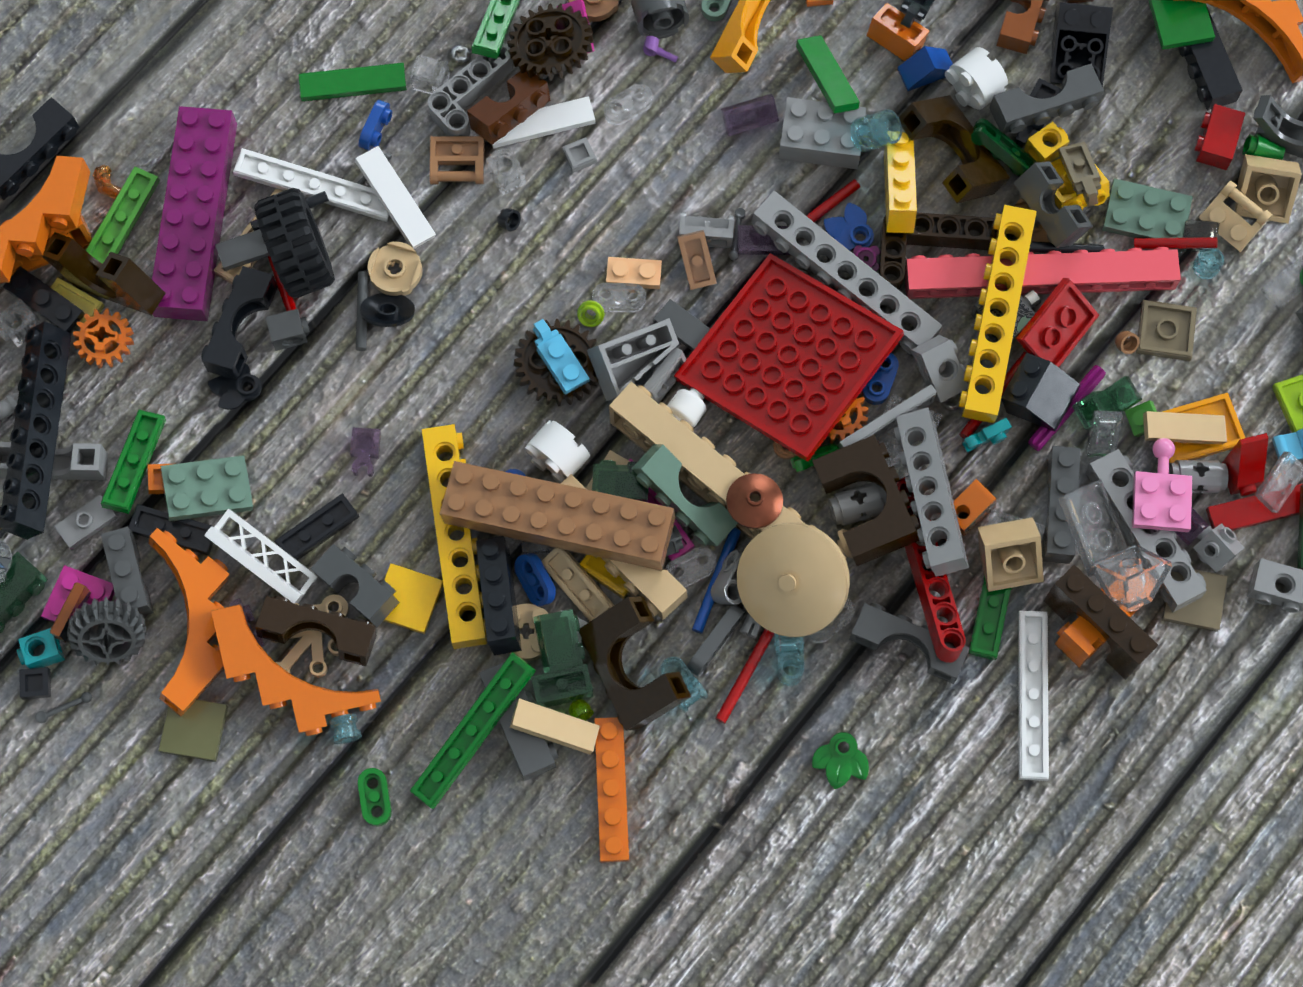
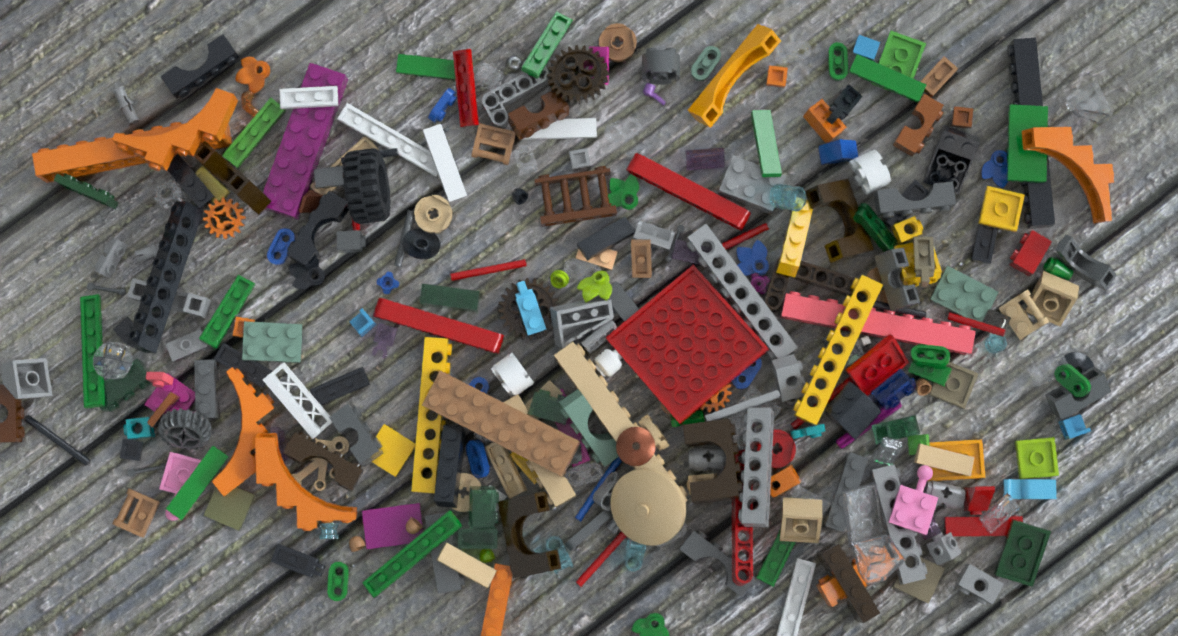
camera: 15 degrees right, 10 degrees up
none -> medium nougat plate [112,488,160,538]
none -> coral plate [145,372,174,388]
none -> bright pink plate [159,452,201,521]
none -> green tile [166,446,229,520]
none -> orange plate [235,57,270,94]
none -> blue plate [267,228,296,265]
none -> black hinge [271,544,325,578]
none -> white tile [279,86,338,109]
none -> copper slope [299,190,323,213]
none -> dark azure panel [349,308,377,337]
none -> medium nougat hinge [349,536,366,552]
none -> magenta tile [362,503,424,549]
none -> red beam [373,298,504,354]
none -> blue plate [377,272,399,295]
none -> medium nougat hinge [406,517,423,534]
none -> clear green brick [420,284,481,313]
none -> red bar [450,259,527,281]
none -> red tile [453,49,479,127]
none -> reddish brown fence [535,166,617,227]
none -> black tile [577,217,635,261]
none -> lime plate [577,271,612,303]
none -> green plate [608,174,640,210]
none -> red beam [626,153,751,231]
none -> tan plate [639,414,670,451]
none -> red plate [757,429,796,468]
none -> clear blue bracket [871,369,916,411]
none -> green plate [908,355,952,387]
none -> green plate [911,344,950,367]
none -> black plate [971,205,998,264]
none -> yellow tile [978,186,1025,232]
none -> blue plate [981,150,1008,188]

